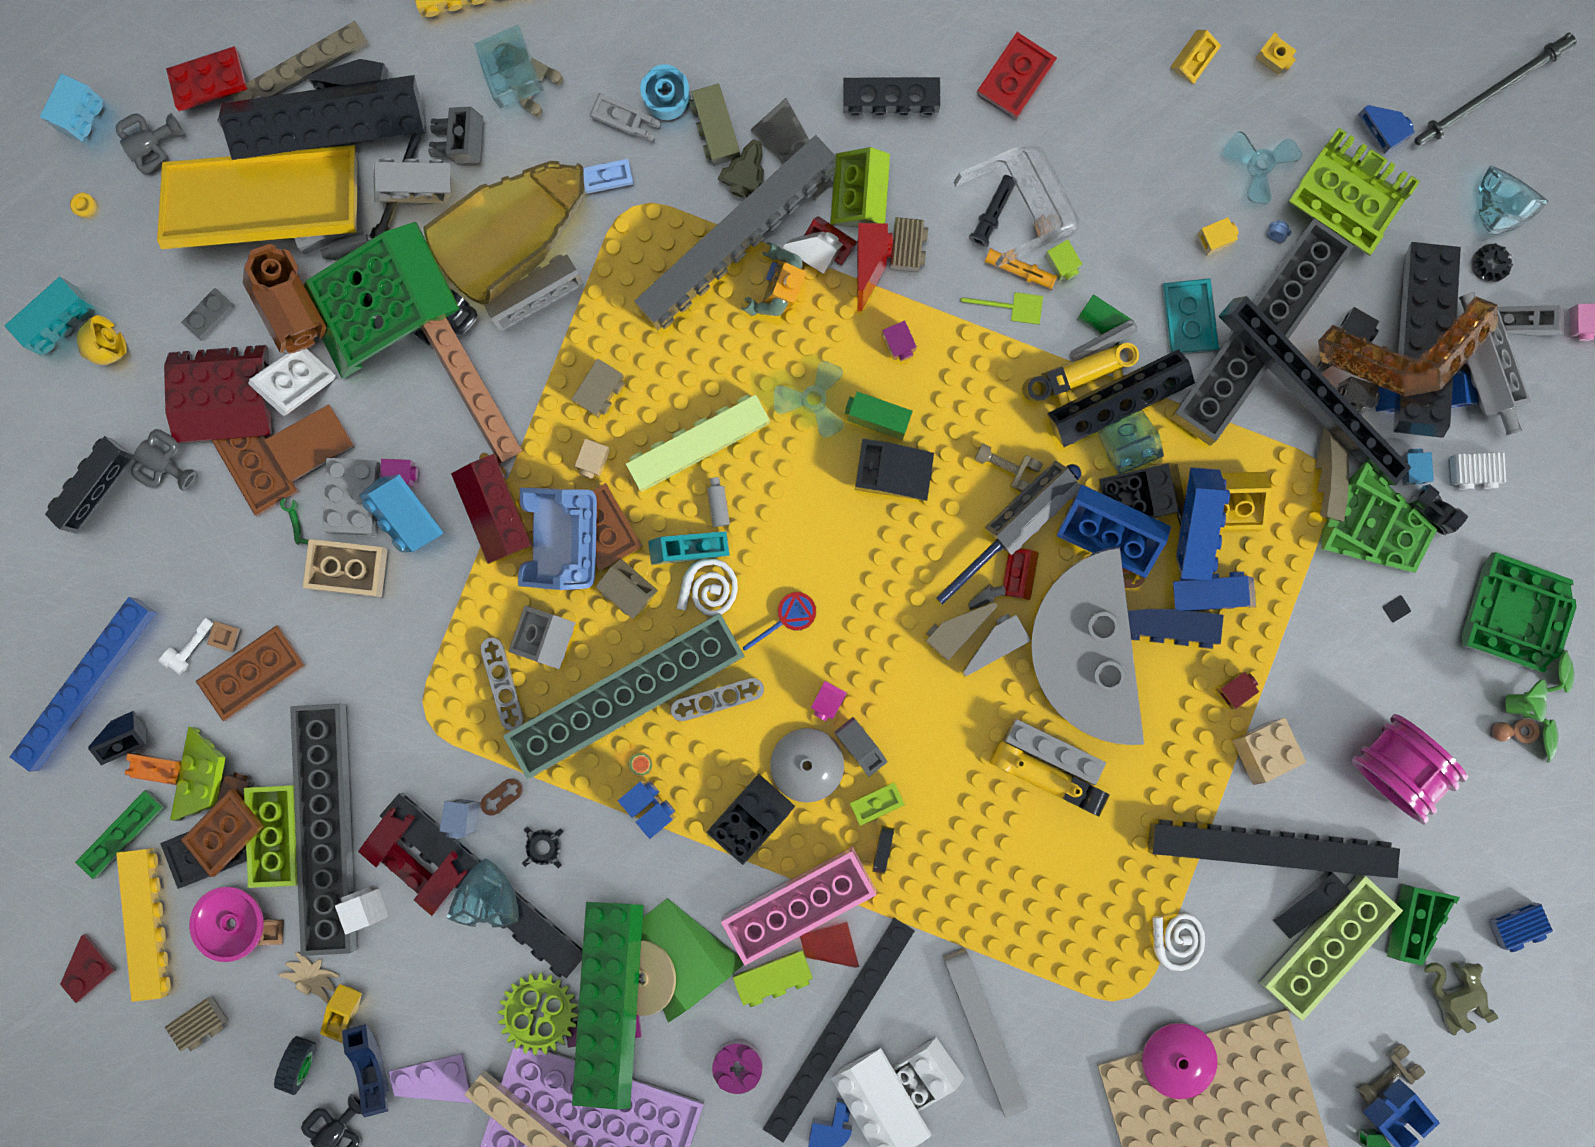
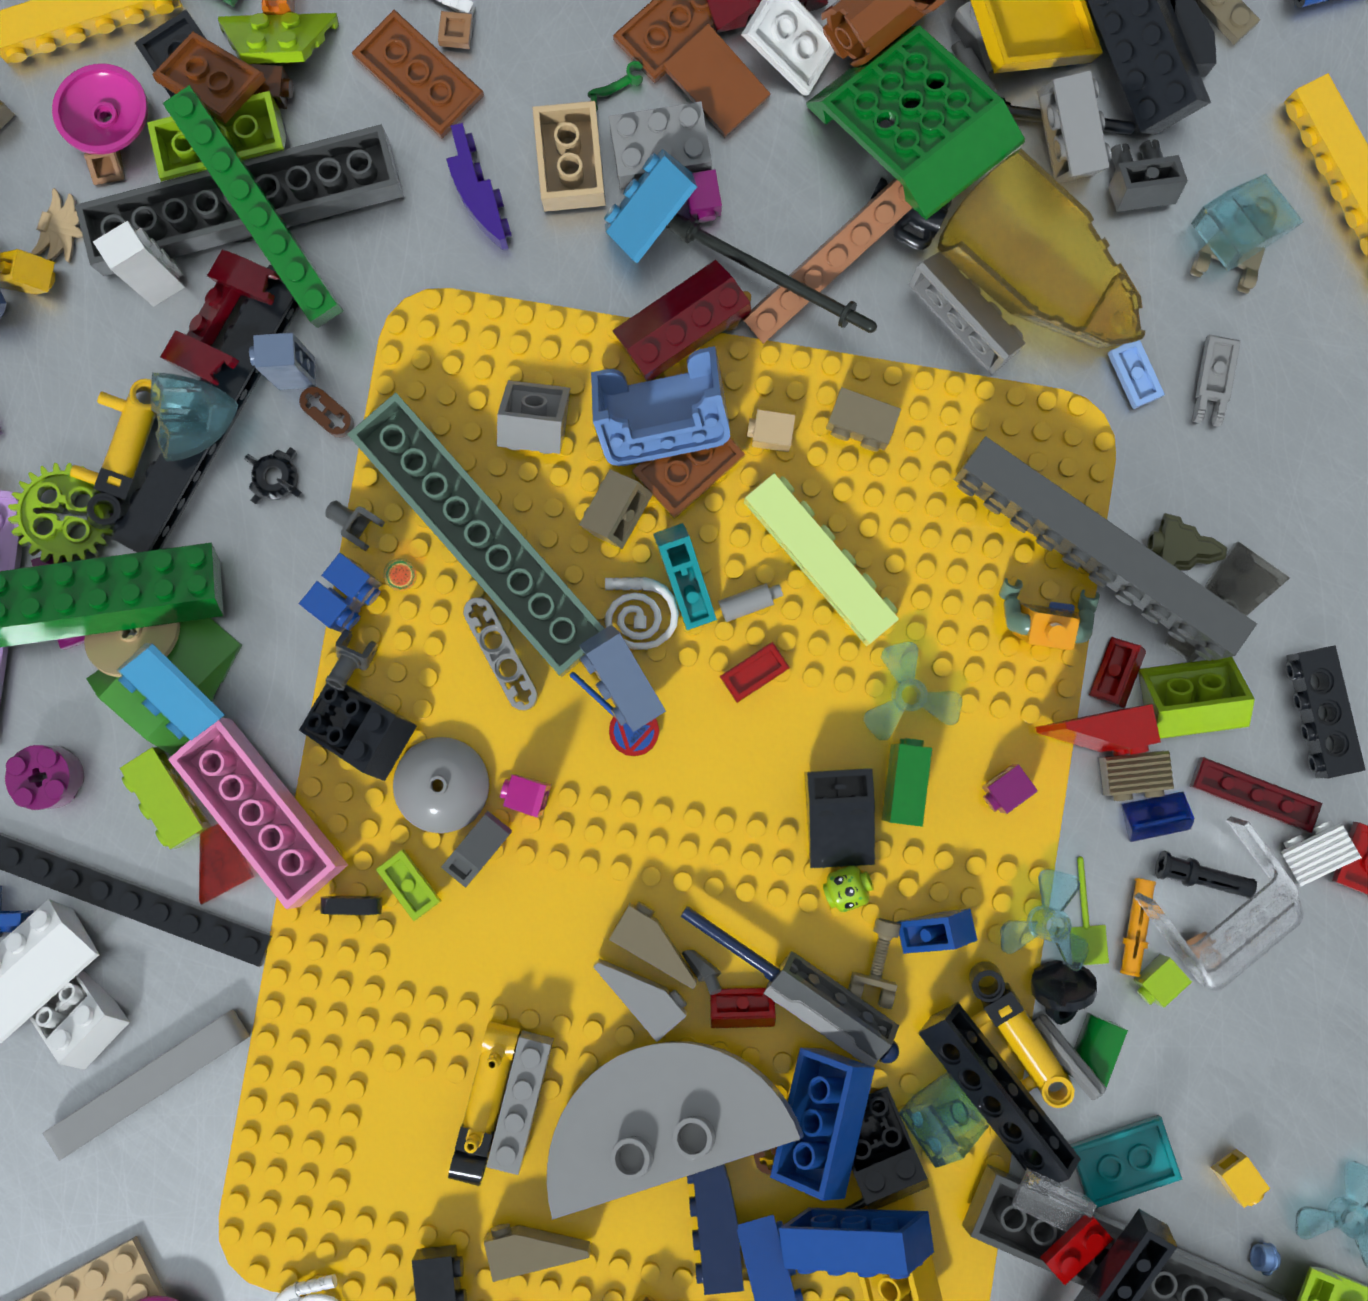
camera: 75 degrees right, 0 degrees up
light grey beam [481,638,524,731] -> none
medium azure brick [640,64,690,120] -> none
olive brick [689,83,741,166] -> none
white slope [783,231,843,274] -> none
none -> yellow piece [70,379,163,530]
none -> dark azure slope [117,643,225,740]
none -> green brick [162,85,344,328]
none -> dark grey piece [325,500,385,551]
none -> dark grey piece [326,629,378,690]
none -> dark purple slope [446,123,512,250]
none -> dark tan slope [484,1224,591,1282]
none -> sand blue brick [579,625,666,732]
none -> pearl dark grey bar [666,213,877,333]
none -> red tile [720,642,790,703]
none -> lime head [823,865,874,912]
none -> blue slope [897,909,977,954]
none -> clear light blue piece [1000,869,1089,971]
none -> clear panel [1012,1168,1097,1232]
none -> black tile [1031,960,1097,1025]
none -> red plate [1040,1211,1113,1285]
none -> clear blue slope [1121,792,1195,842]
none -> dark red tile [1189,757,1323,833]
none -> white brick [1281,820,1362,887]

